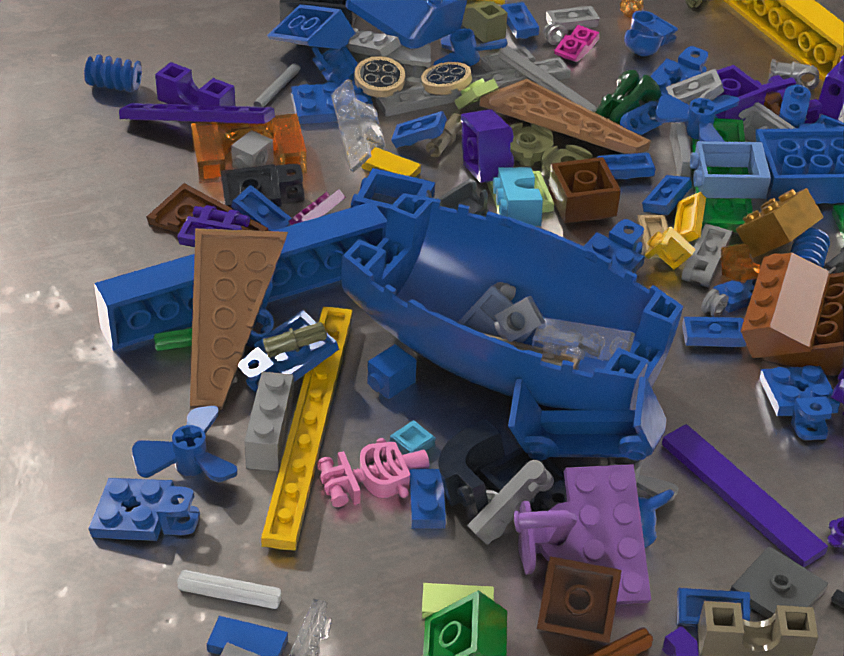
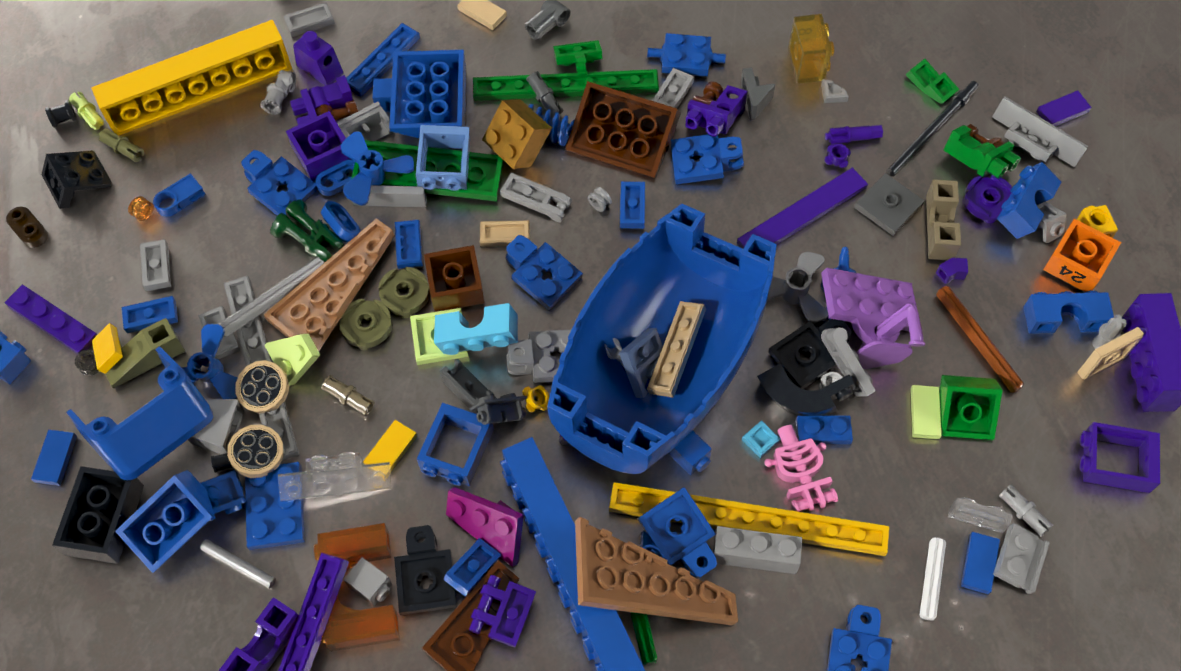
camera: 85 degrees left, 20 degrees up
blue piece [132,406,238,482] -> none
olive axle [263,322,327,358] -> none
light grey plate [346,28,401,57] -> none
blue plate [391,111,447,148] -> none
dark purple brick [461,109,514,183] -> none
light grey brick [494,296,546,343] -> none
blue windscreen [508,377,667,460] -> none
clear bracket [531,317,635,361] -> none
reddish brown brick [537,556,622,644] -> none
light grey bush [543,20,568,45] -> none
dark pink slope [554,25,599,62] -> none
blue hair [624,29,663,57] -> none
blue plate [642,175,692,215] -> none
yellow bracket [644,226,696,270] -> none
light grey wing [666,69,724,124] -> none
yellow tile [674,192,706,242] -> none
blue tile [677,588,750,627] -> none
blue plate [713,276,757,313] -> none
clear orange bracket [721,243,761,282] -> none
dark orange slope [741,252,831,358] -> none
blue plate [779,85,811,128] -> none

